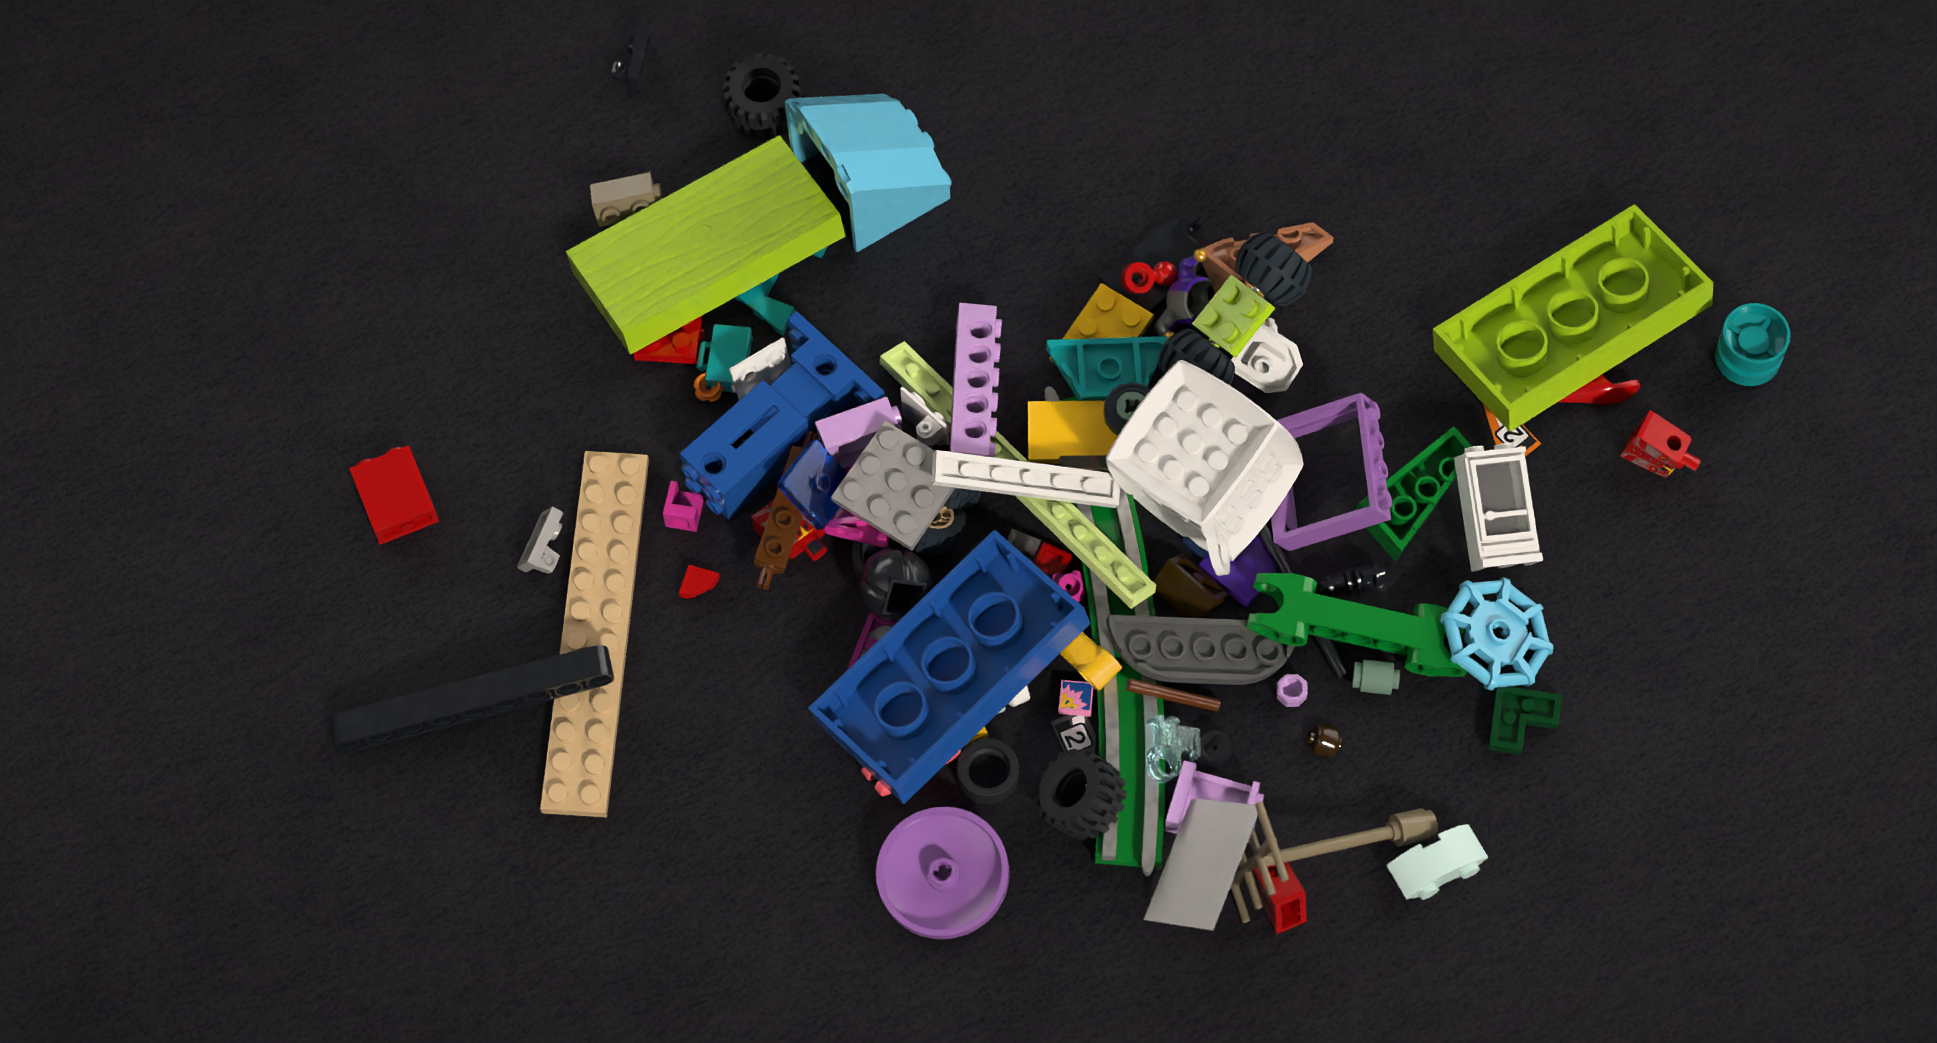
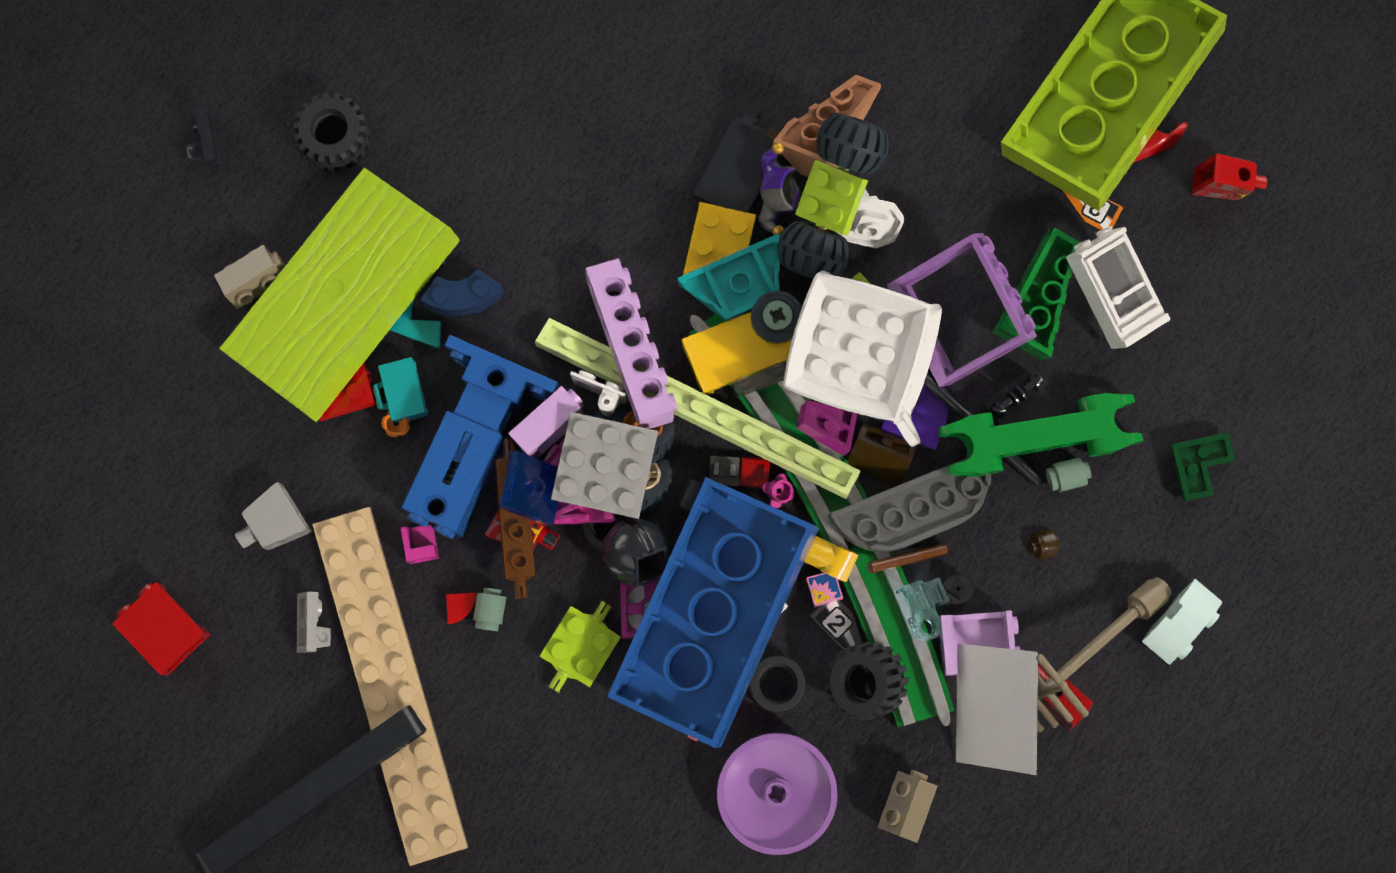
camera: 25 degrees left, 15 degrees up
white hinge [729,337,792,401] -> none
medium azure windscreen [785,94,952,252] -> none
white plate [932,450,1120,508] -> none
red plate [1121,261,1177,294] -> none
lavender tile [1276,674,1308,707] -> none
medium azure plate [1440,577,1554,691] -> none
teal wheel [1715,303,1790,386] -> none
none -> light grey torso [235,482,312,550]
none -> dark blue brick [420,269,505,317]
none -> sand green brick [473,588,506,631]
none -> lime plate [540,601,621,693]
none -> magenta wing [796,401,857,456]
none -> dark tan brick [877,770,938,843]

